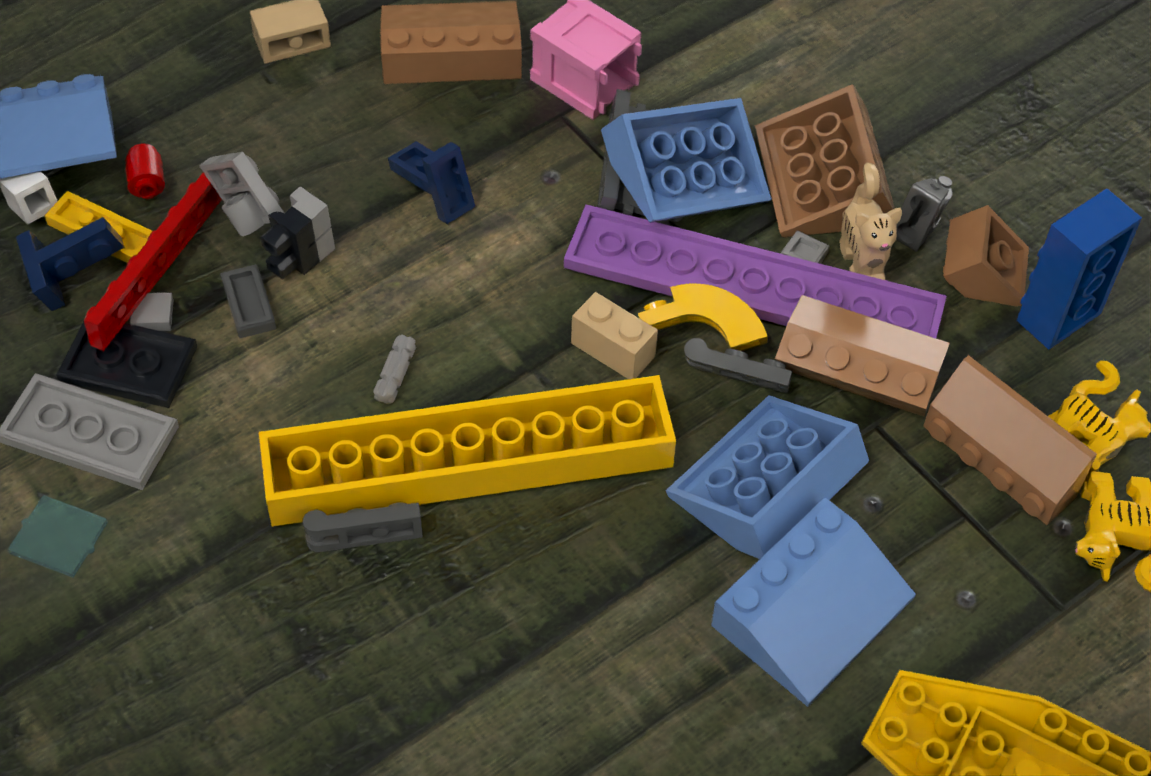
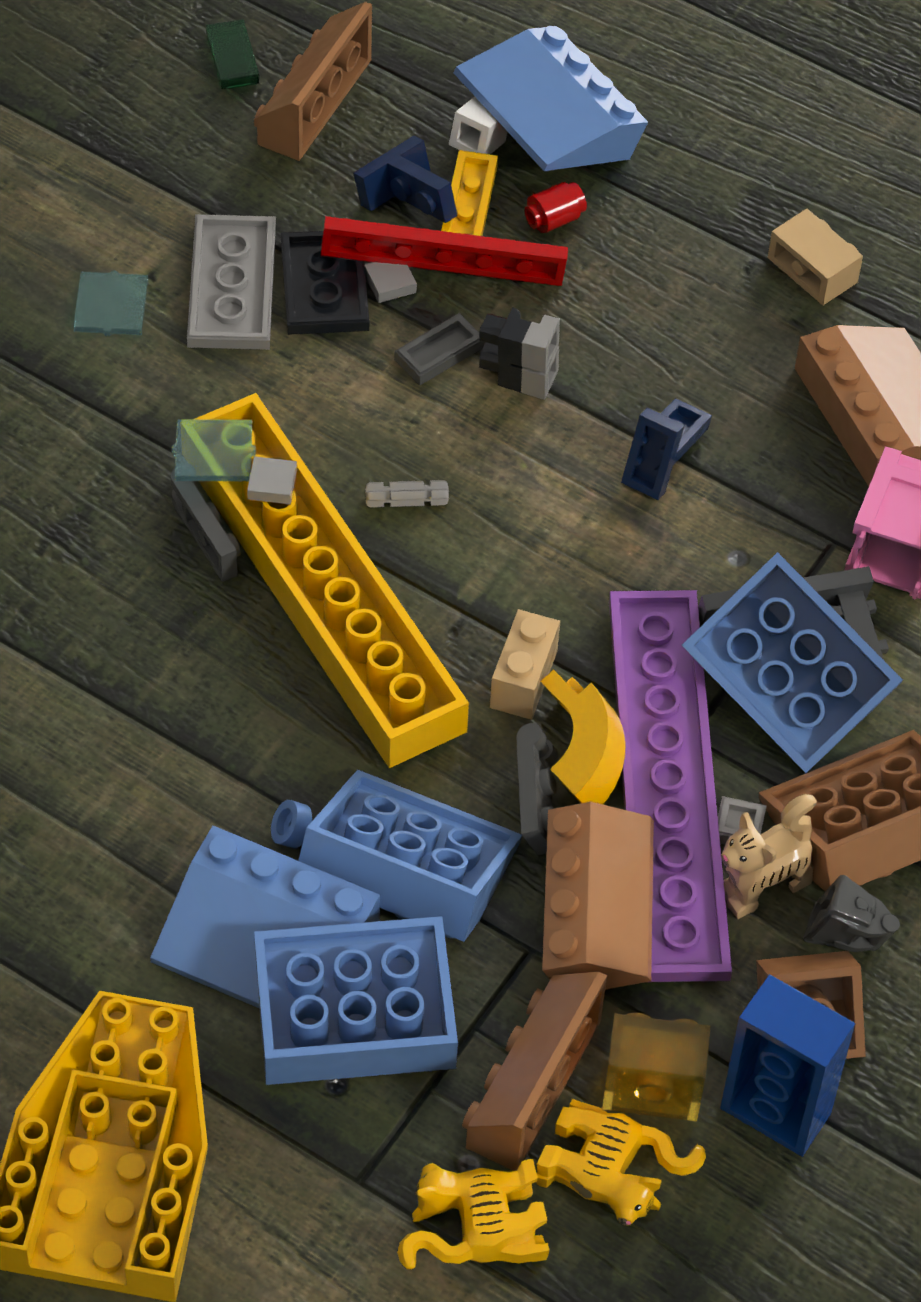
camera: 70 degrees right, 0 degrees up
light grey plate [199,152,284,237] -> none
none -> clear light blue piece [172,419,256,481]
none -> light grey tile [247,456,297,505]
none -> medium blue slope [254,916,458,1085]
none -> medium blue tile [271,800,312,848]
none -> clear yellow brick [602,1013,711,1122]

